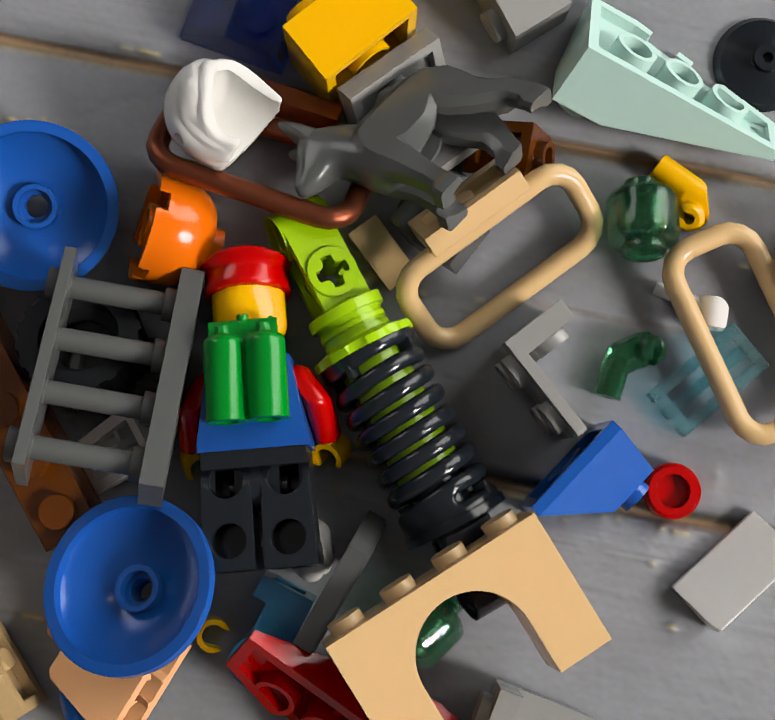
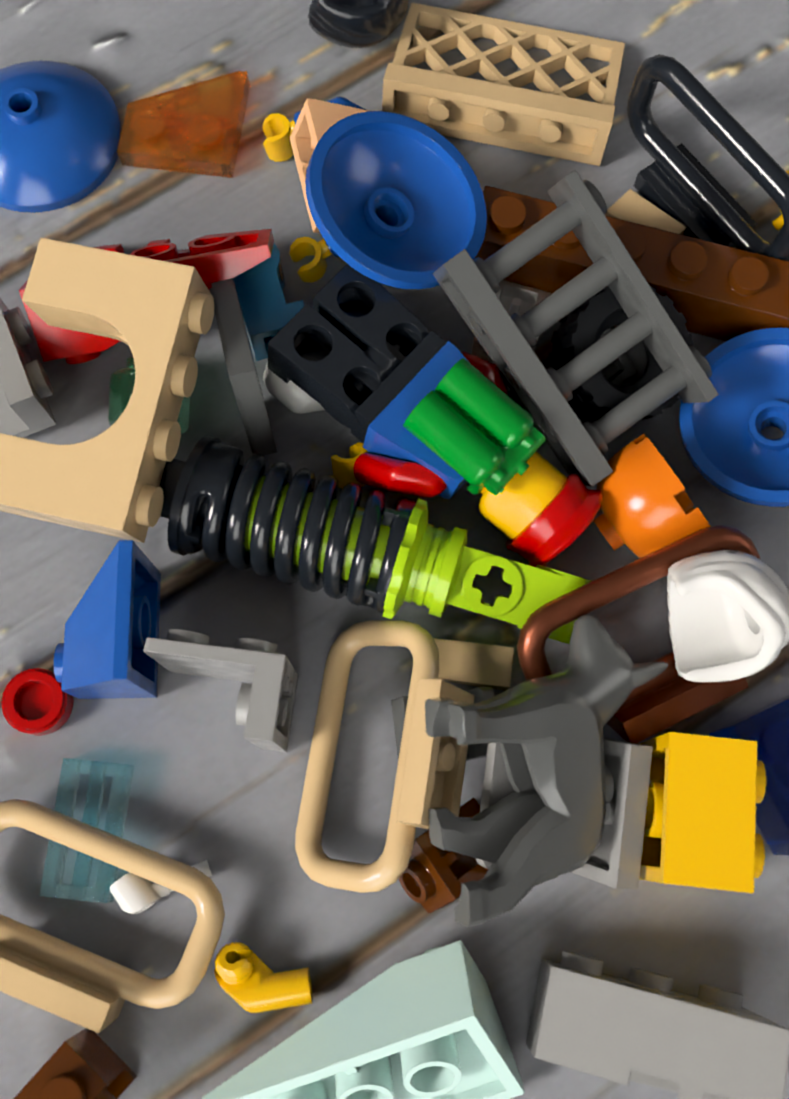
camera: 135 degrees right, 10 degrees down
clear green arm [594,331,666,401] -> none
clear green head [606,176,680,263] -> none

